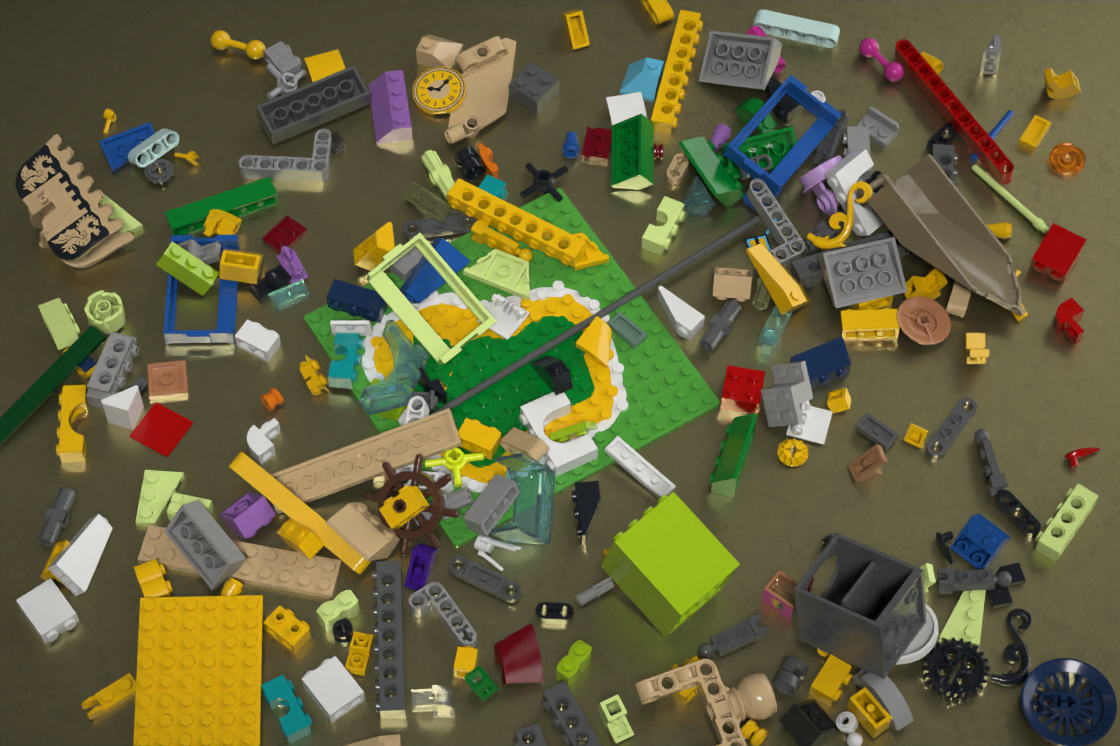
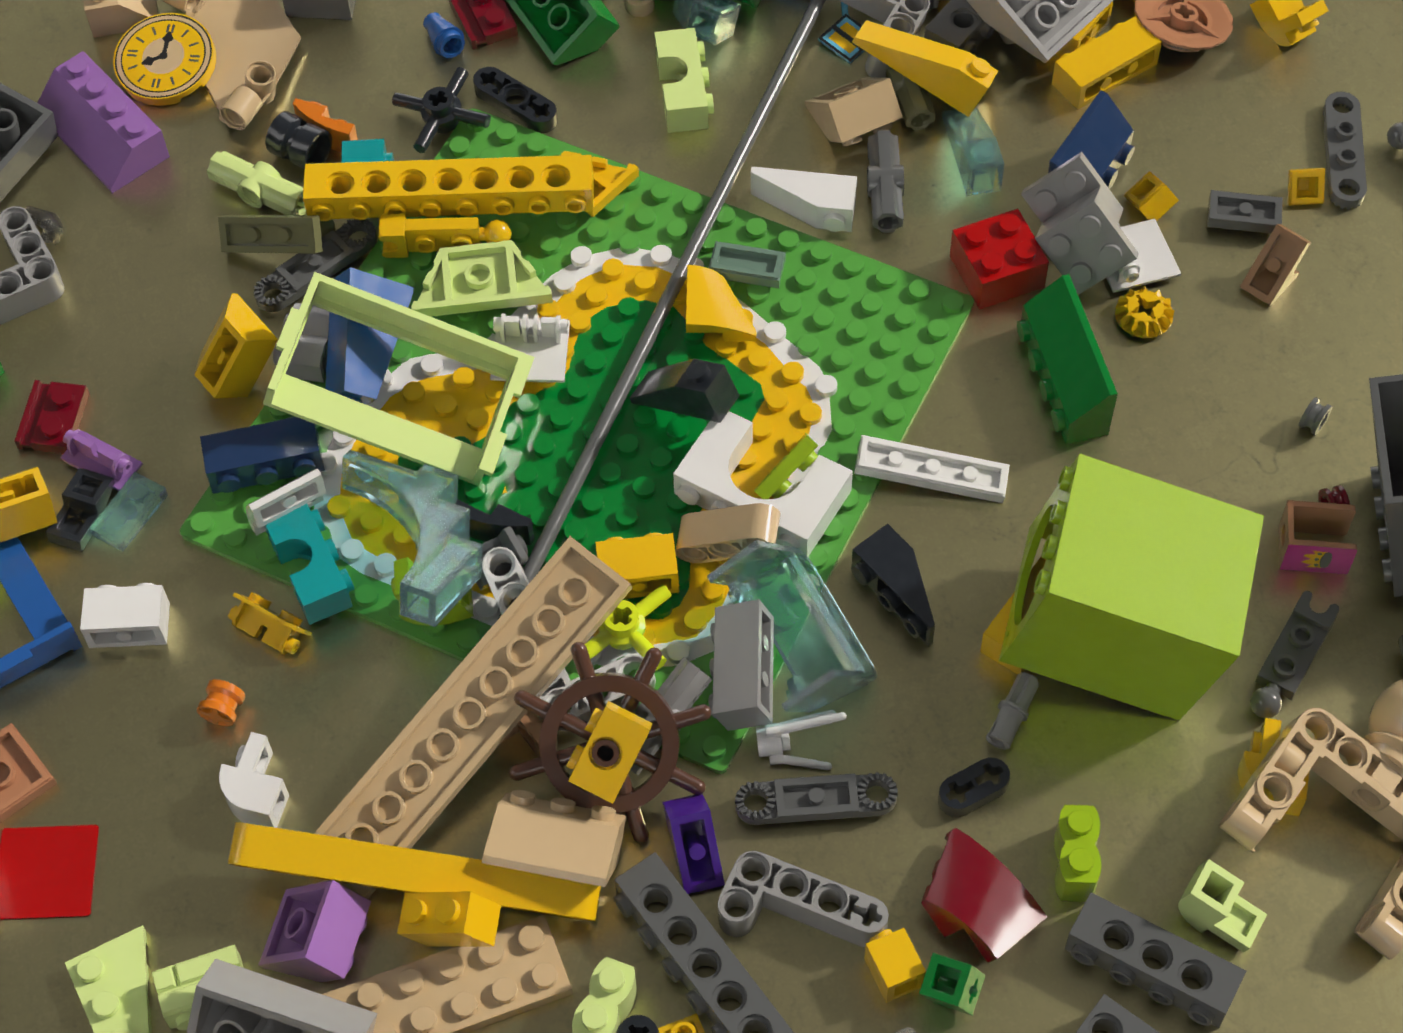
camera: 30 degrees left, 0 degrees up
none -> black beam [473,67,558,133]

